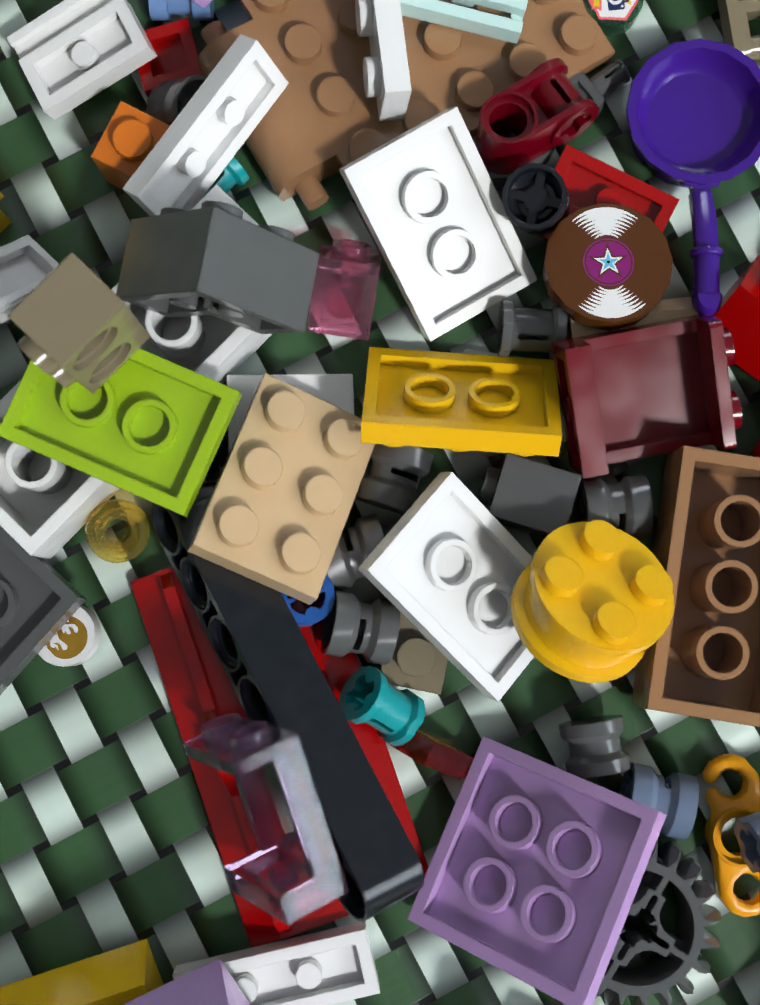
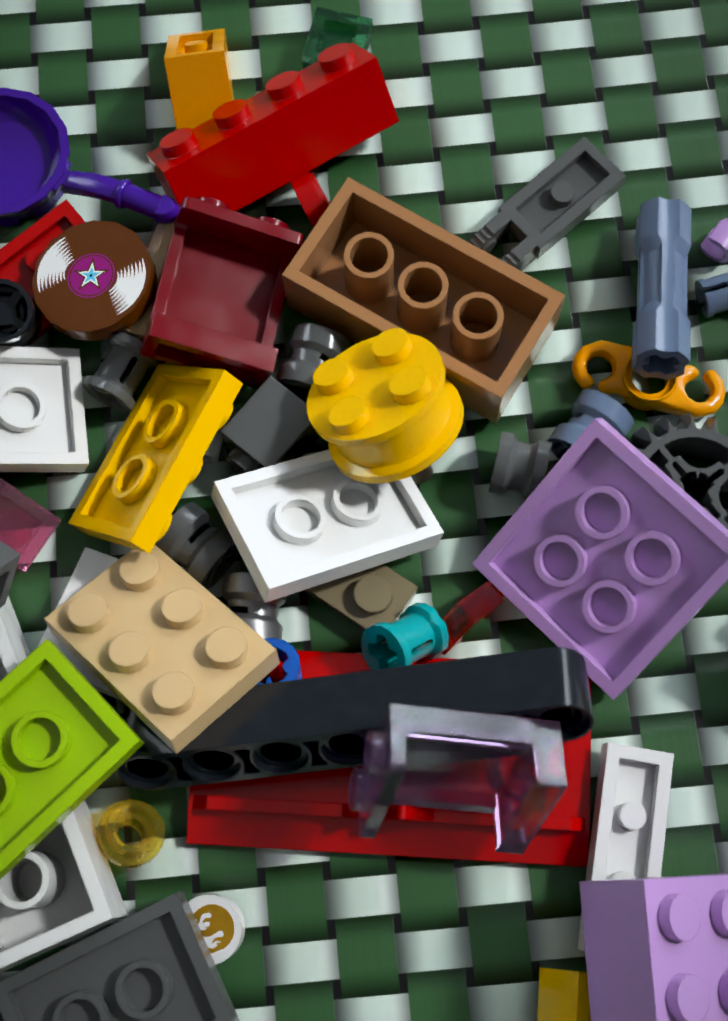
camera: 60 degrees left, 10 degrees down
dark grey wheel [321,590,400,665] -> none

